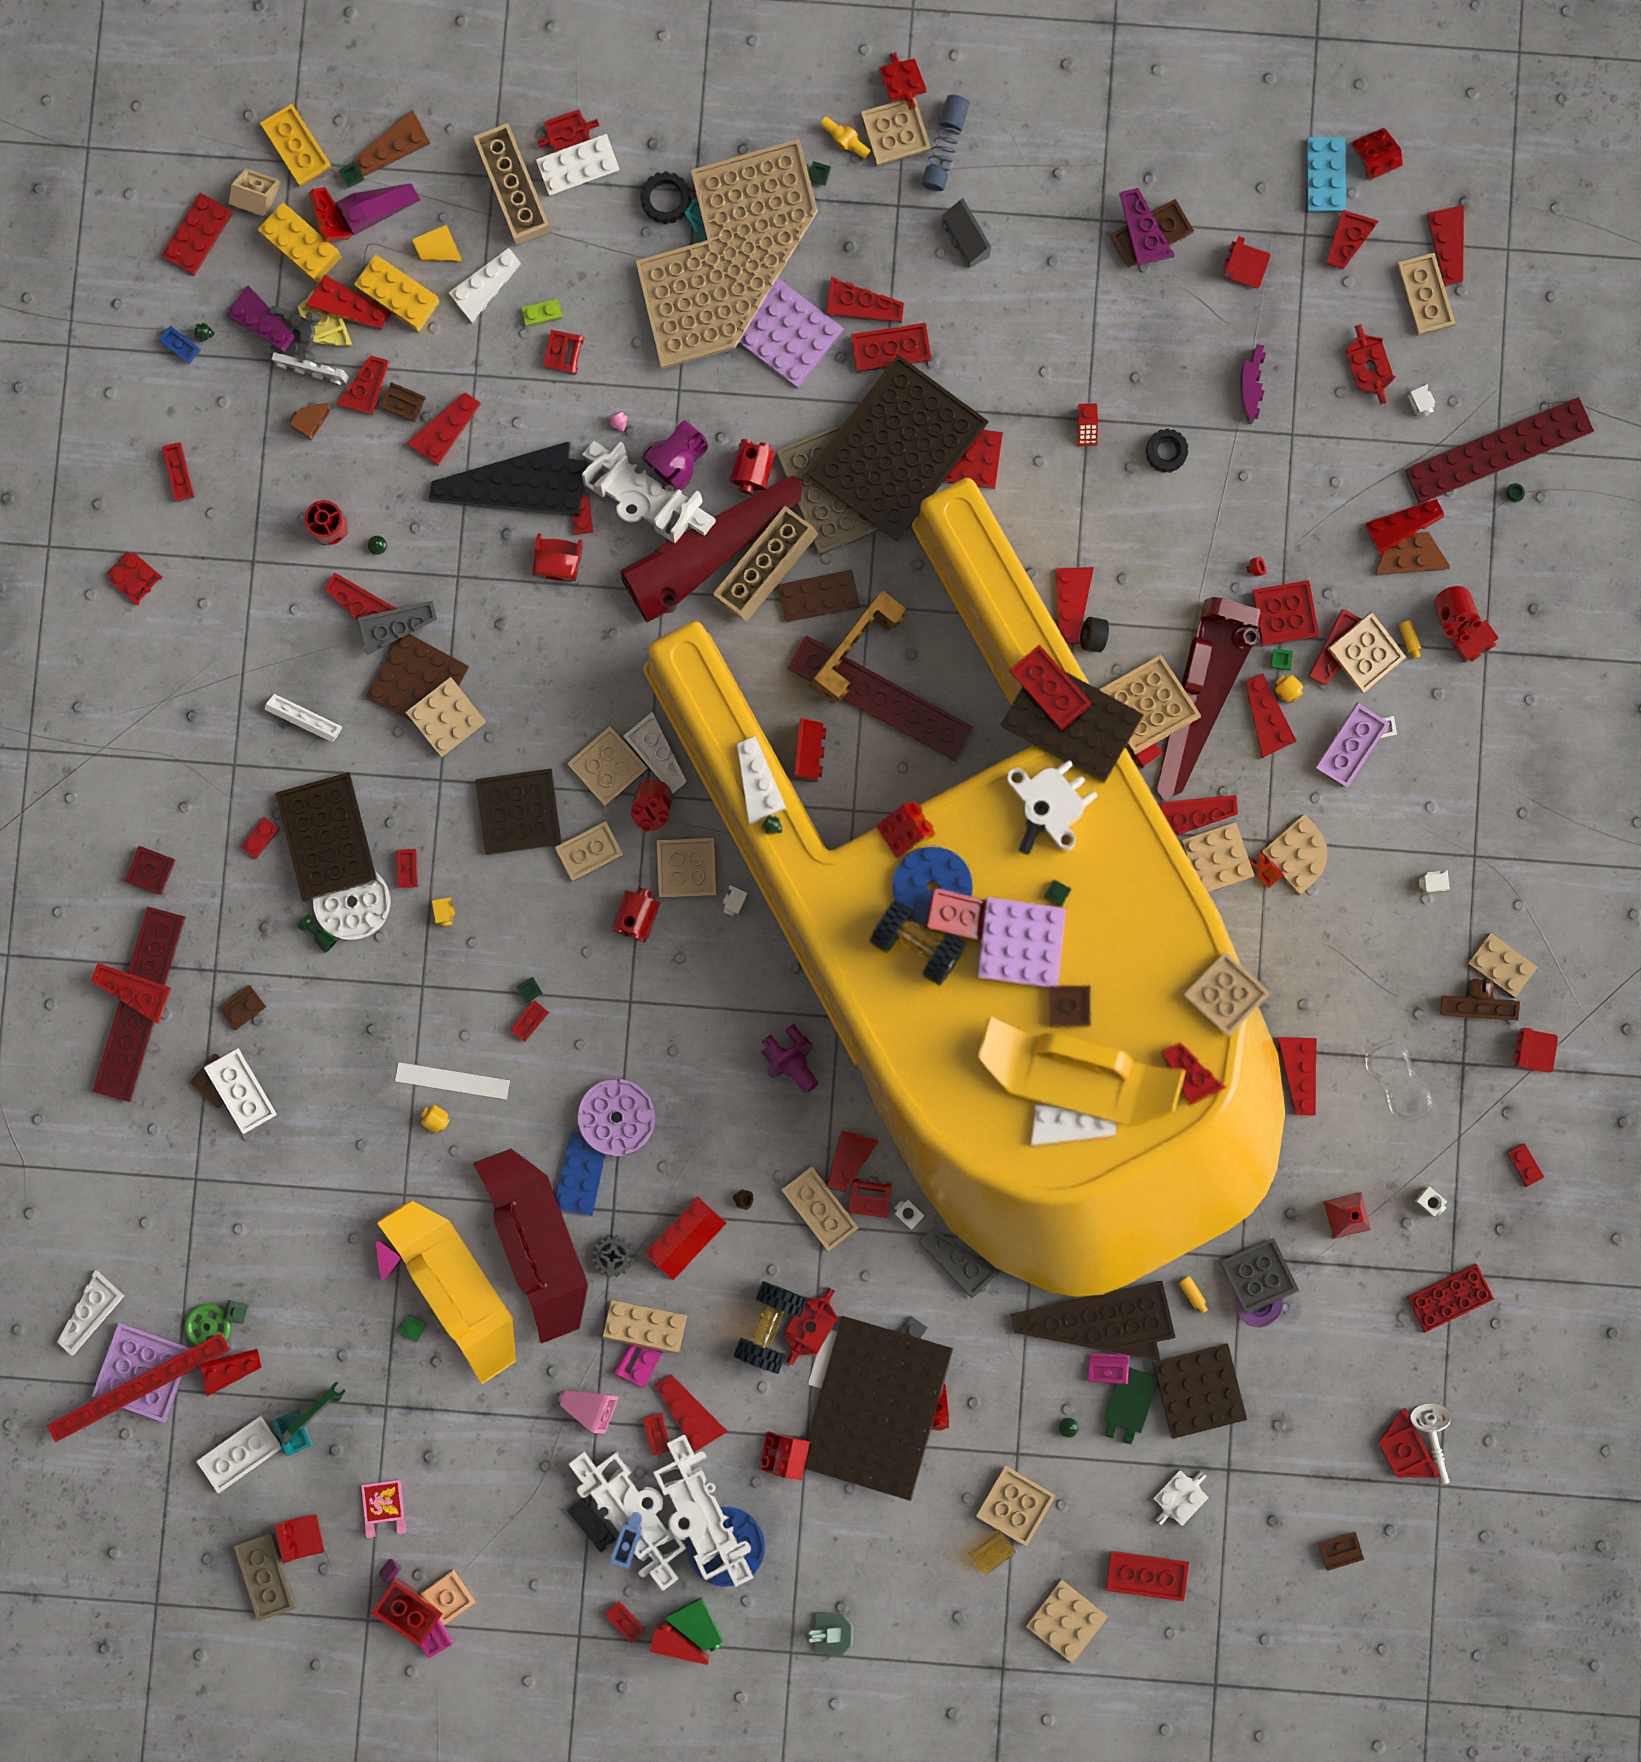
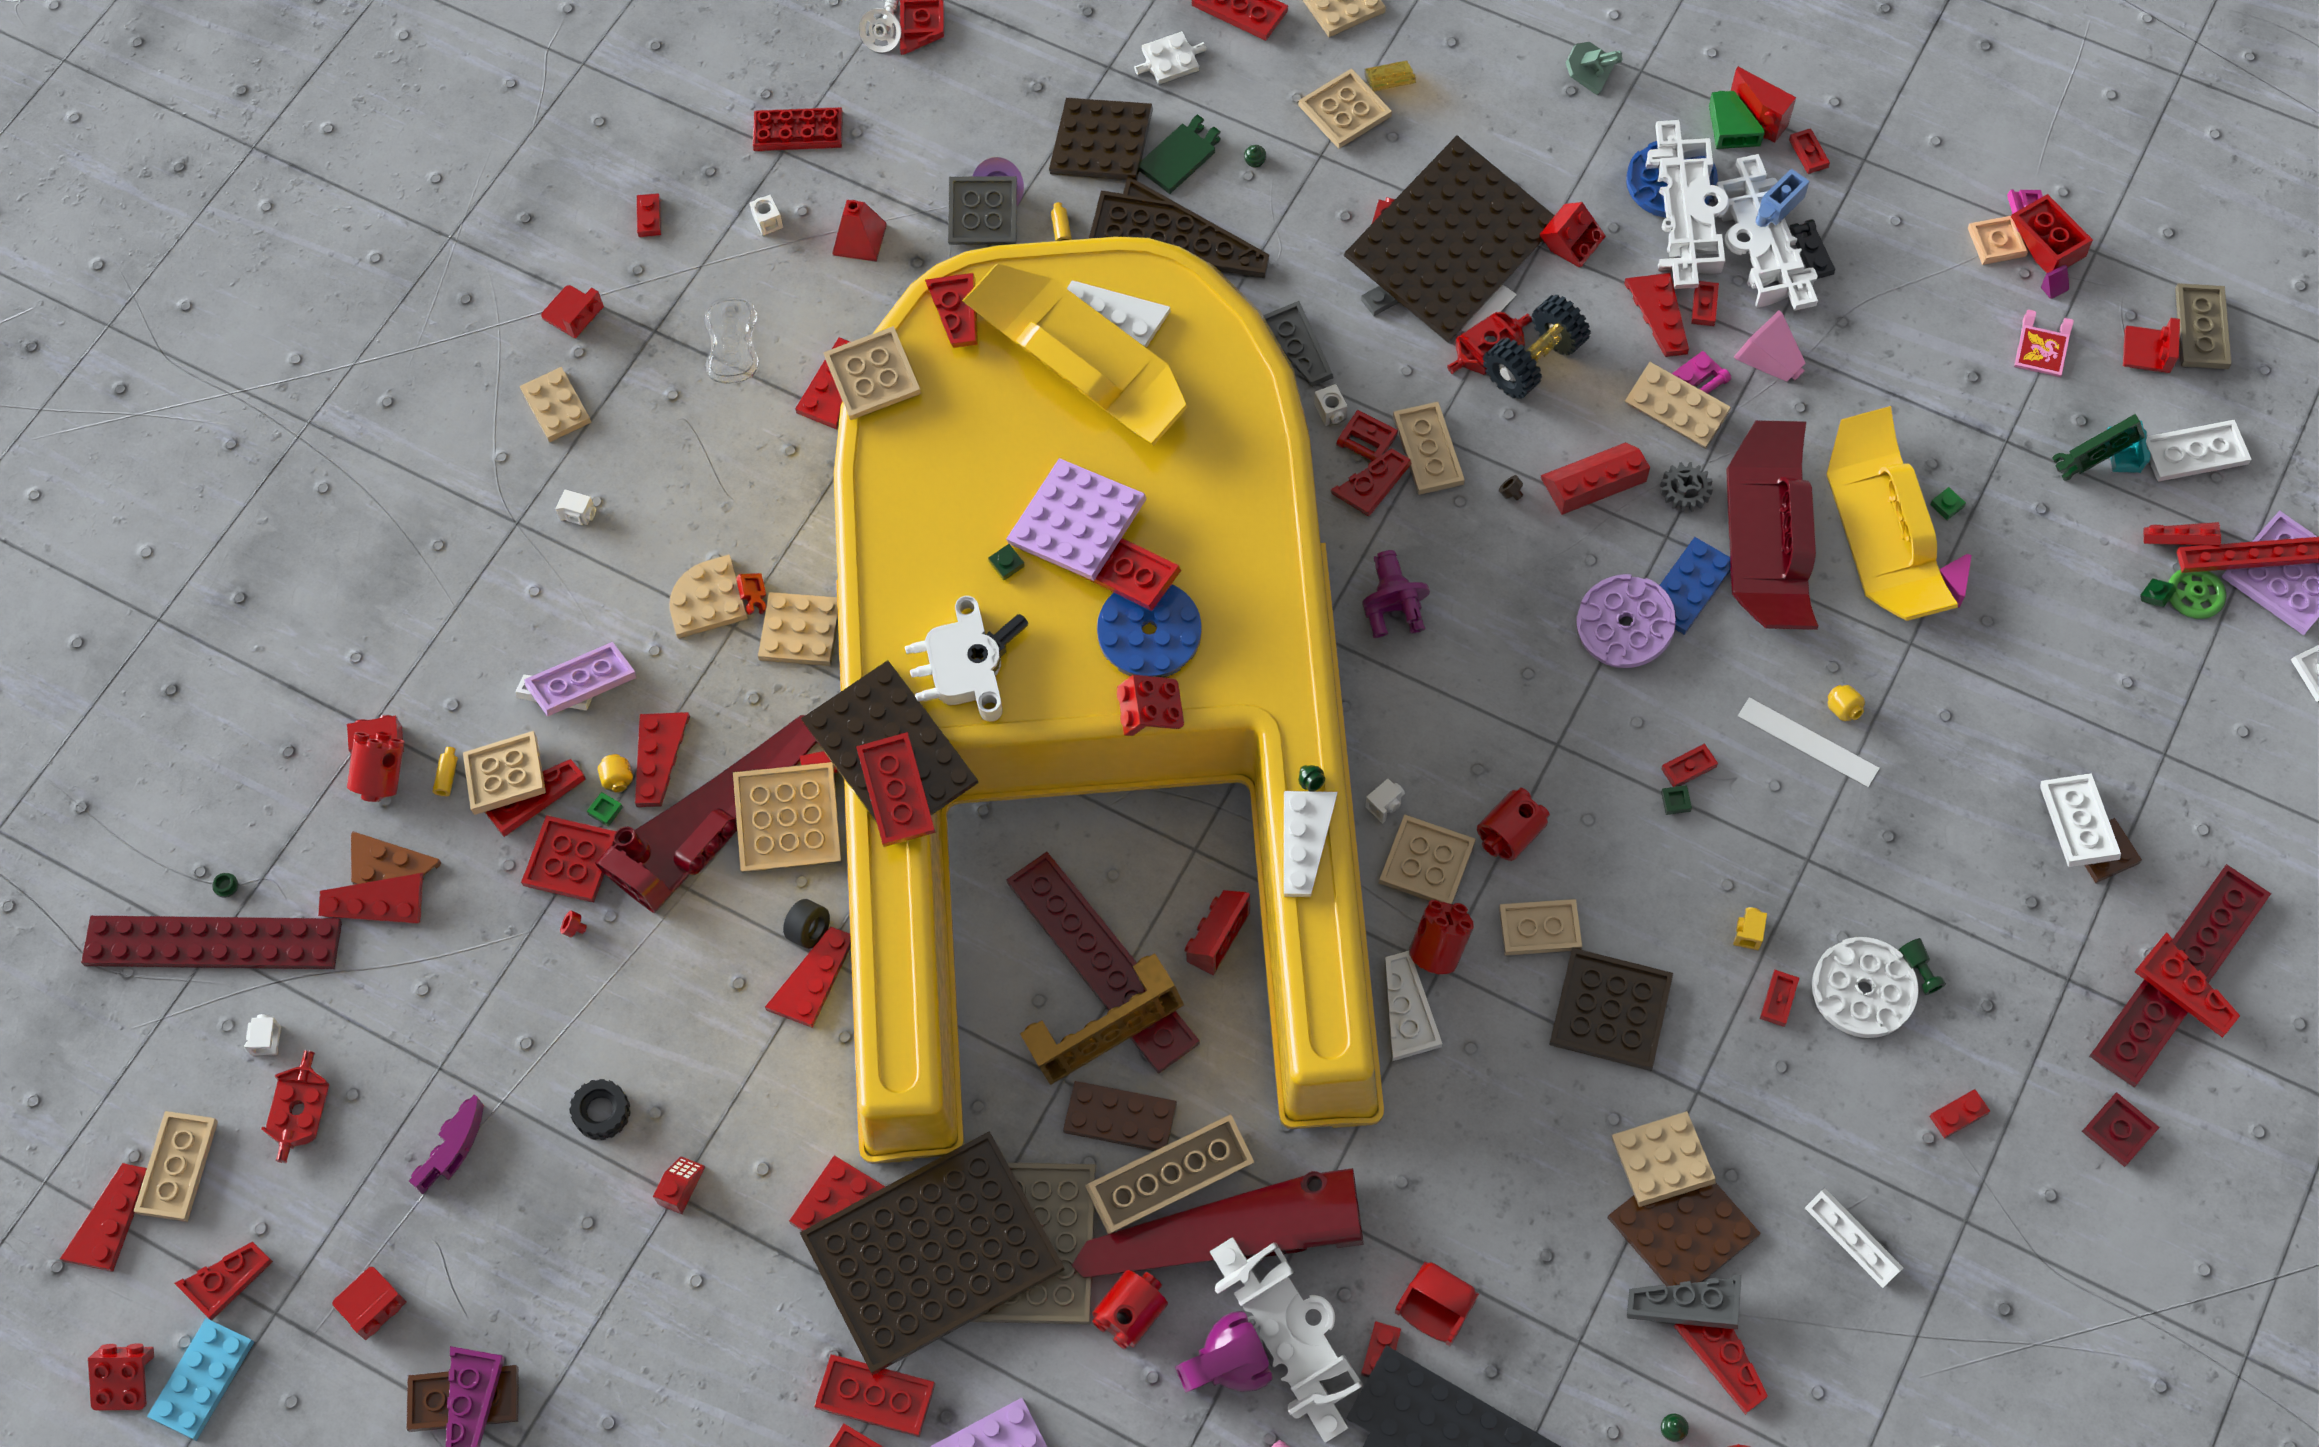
camera: 155 degrees left, 20 degrees down
reddish brown plate [218,985,267,1030] -> none
dark brown plate [275,772,378,902] -> none
tan plate [567,726,648,807] -> none
black plate [869,900,966,986] -> none
reddish brown plate [1050,986,1091,1027] -> none
dark pink plate [1088,1353,1129,1384] -> none
red wing [1159,795,1238,836] -> none
reddish brown plate [1440,978,1520,1021] -> none

